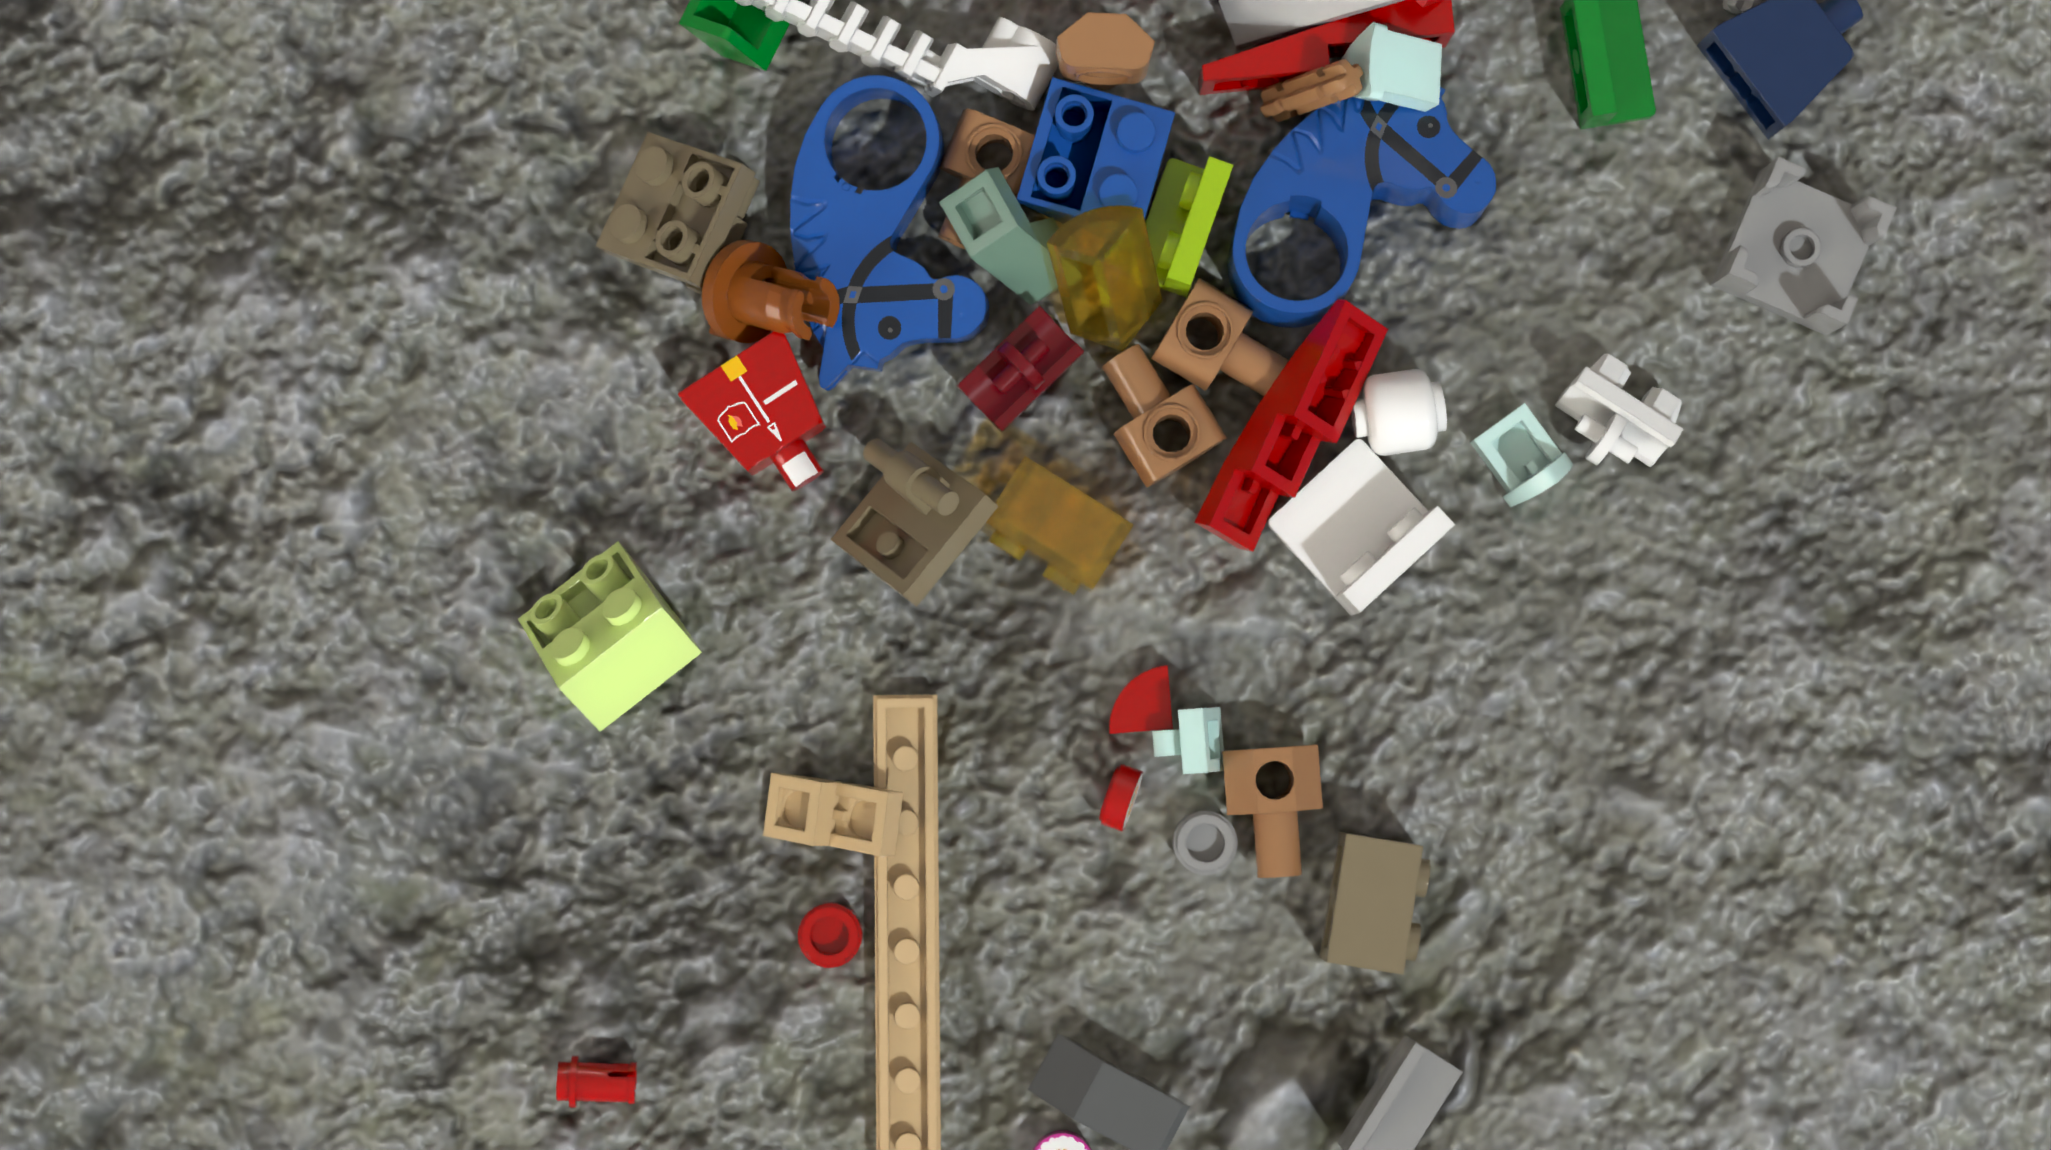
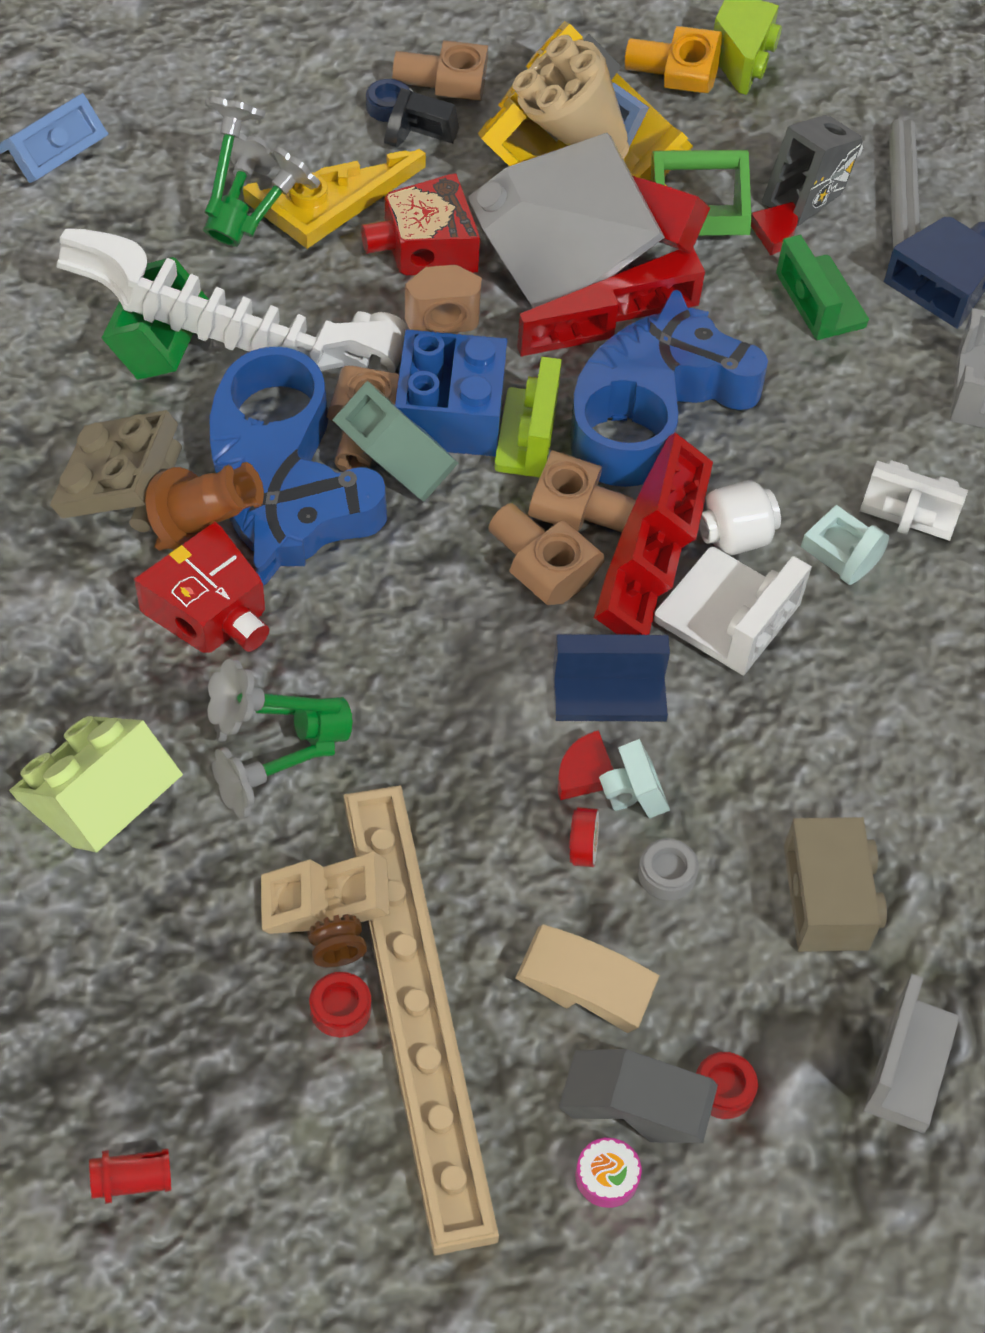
camera: 10 degrees left, 30 degrees down
dark tan plate [830,439,999,607] -> none
dark red hips [957,306,1084,433] -> none
clear yellow brick [984,456,1134,595] -> none
clear yellow brick [1047,205,1163,351] -> none
medium nougat piece [1222,744,1323,878] -> none
medium nougat axle [1260,59,1364,122] -> none
light aqua tile [1341,22,1442,112] -> none
none -> plant [207,659,353,819]
none -> reddish brown bush [307,914,367,968]
none -> tan slope [515,924,660,1033]
none -> dark blue panel [553,634,670,722]
none -> red tile [696,1052,758,1119]

